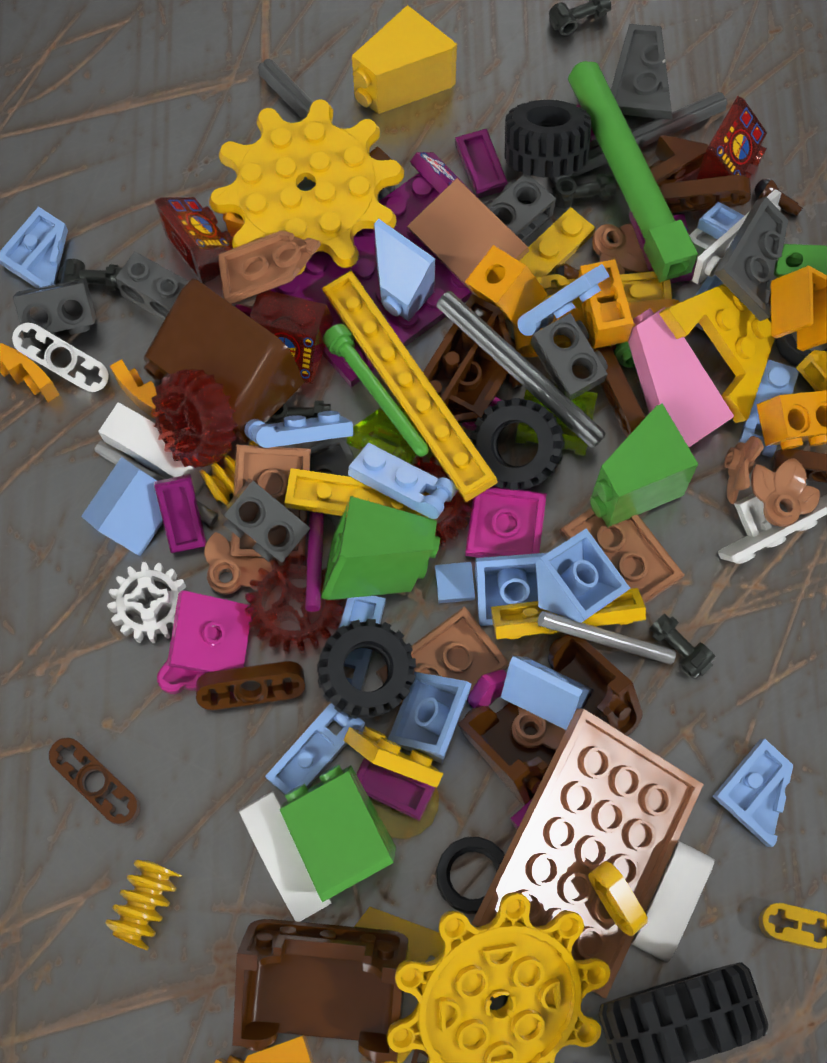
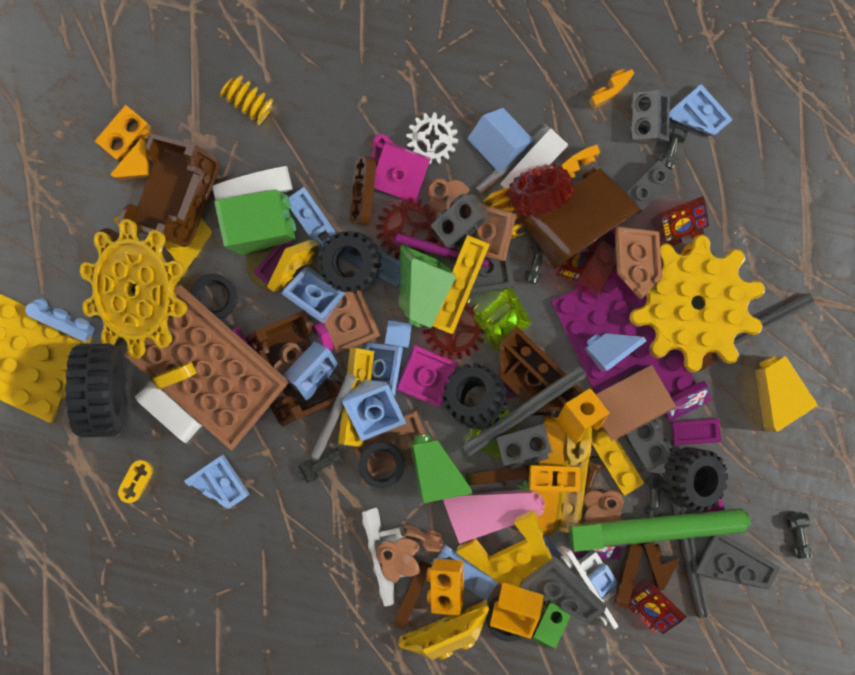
camera: 100 degrees right, 15 degrees up
white beam [12,323,109,392] -> none
reddish brown beam [49,738,140,826] -> none
magenta tile [154,474,207,553] -> none
light blue plate [244,411,353,448] -> none
yellow tile [322,270,498,502] -> none
bright green piece [323,324,429,457] -> none
light blue plate [348,442,457,519] -> none
light blue plate [517,264,610,336] -> none
reddish brown piece [754,178,803,217] -> none
none -> black tyre [358,441,405,488]

